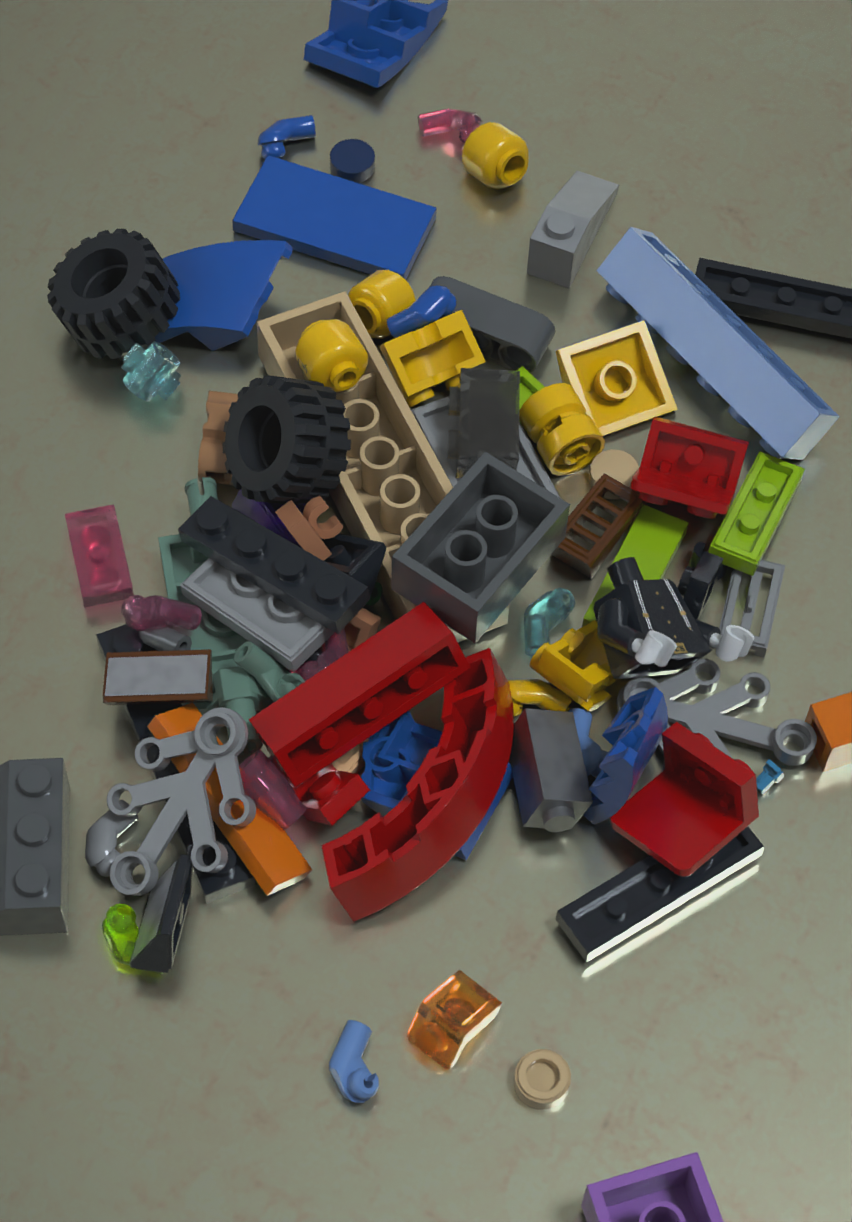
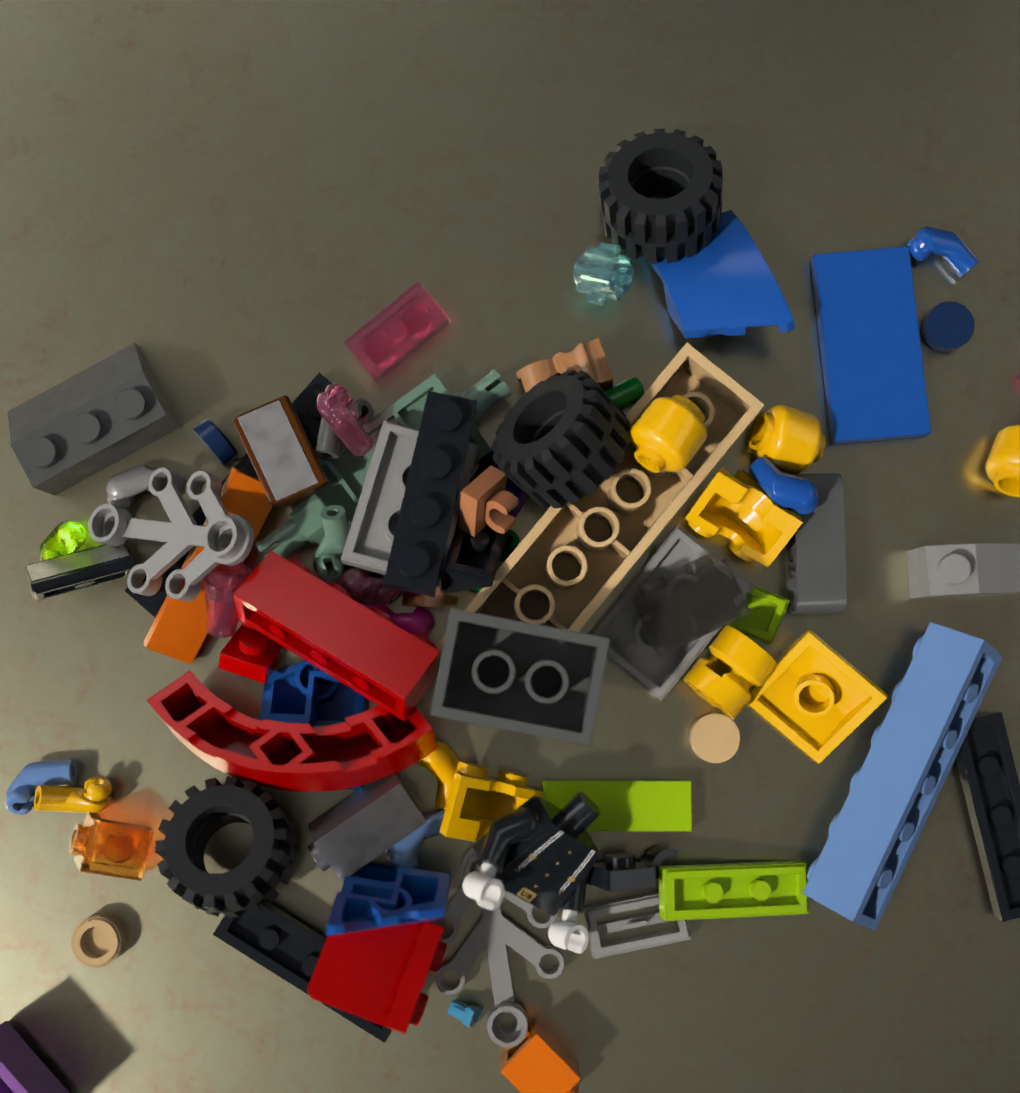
camera: 65 degrees right, 25 degrees up
clear light blue arm [524,588,575,657] -> none
reddish brown slope [551,473,645,579] -> none
red bracket [630,417,749,519] -> none
none -> yellow arm [34,777,113,813]
none -> black tyre [155,776,297,918]
none -> dark blue tile [192,418,238,467]

